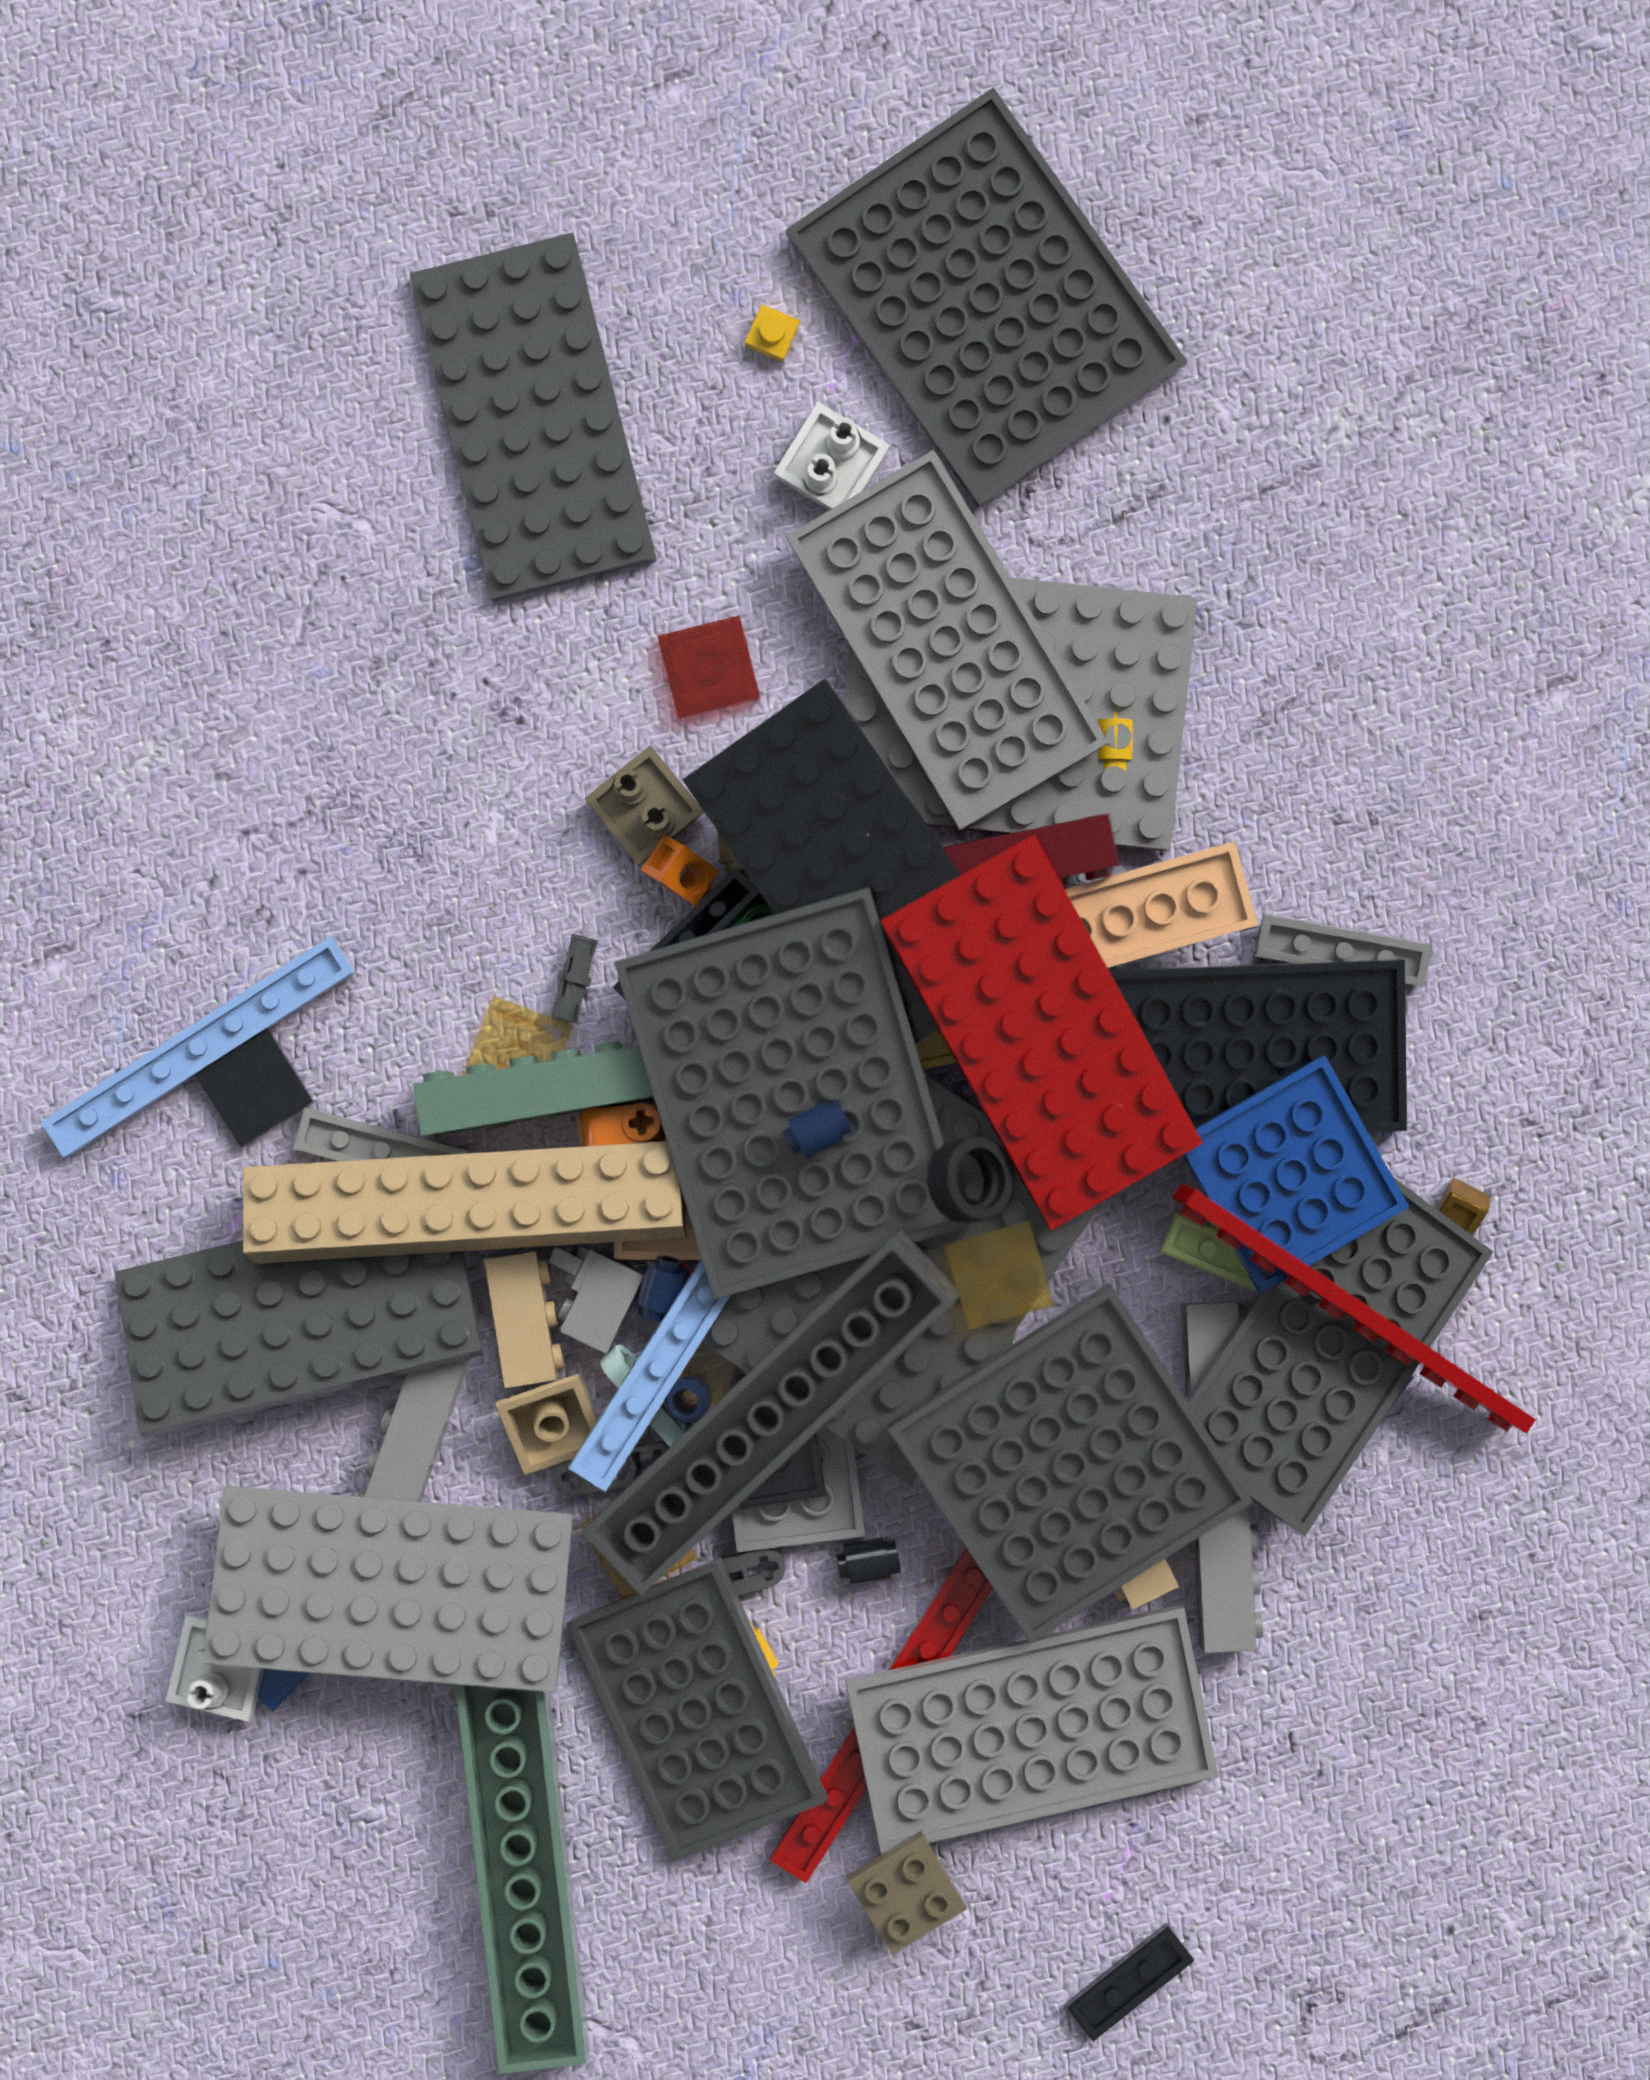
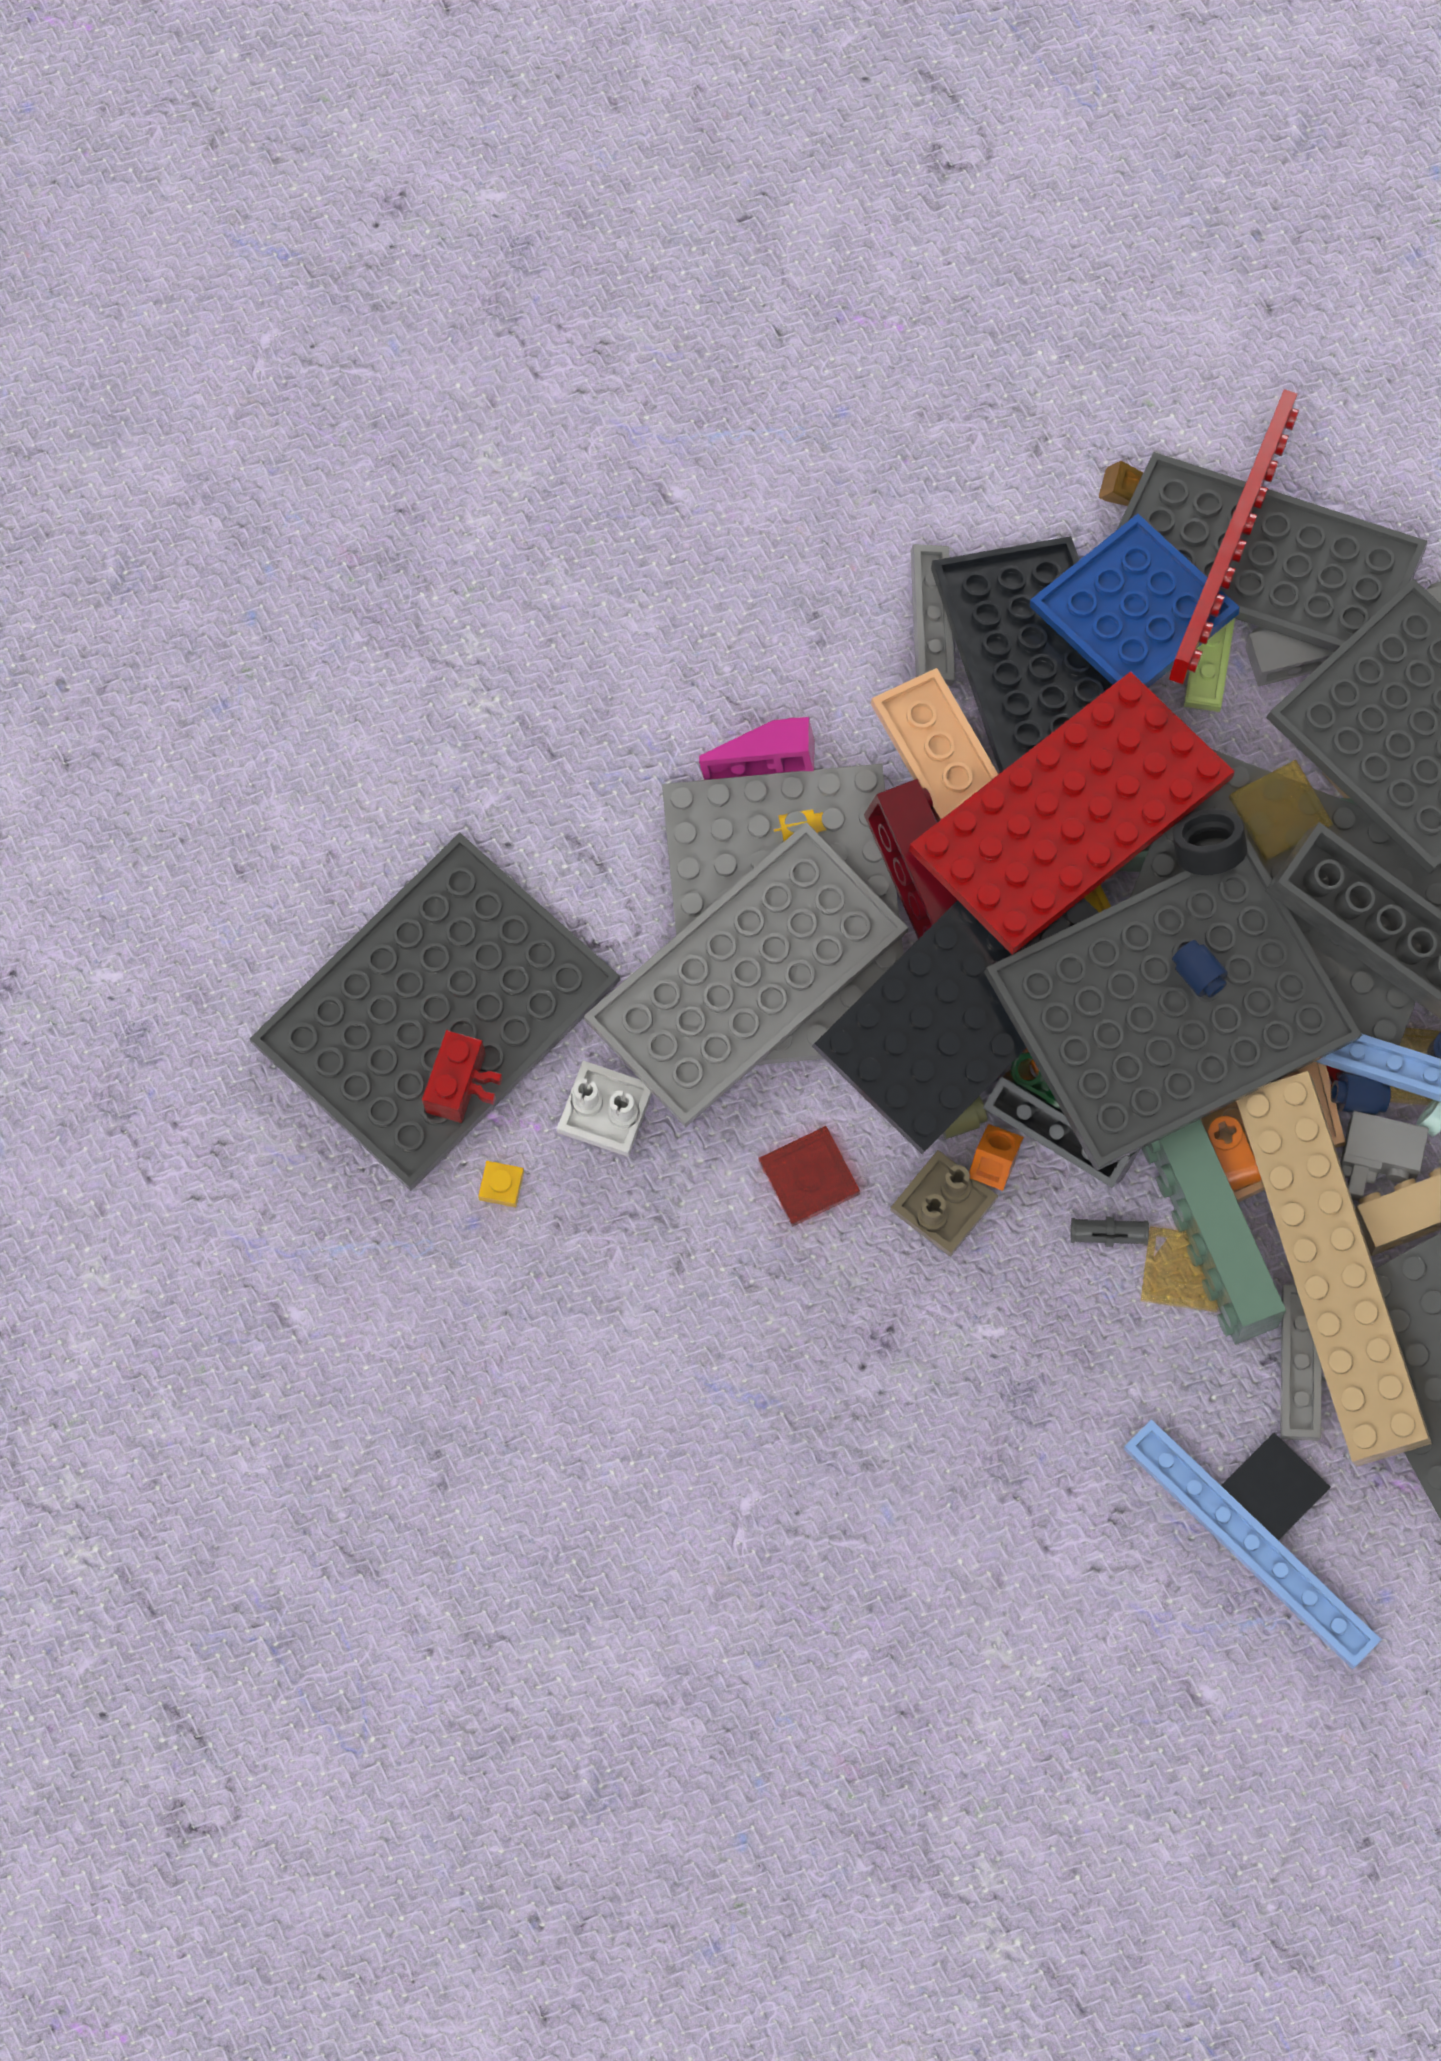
camera: 90 degrees left, 15 degrees down
dark grey plate [409,233,657,602] -> none
none -> red brick [422,1030,503,1123]
none -> dark pink slope [699,717,815,780]

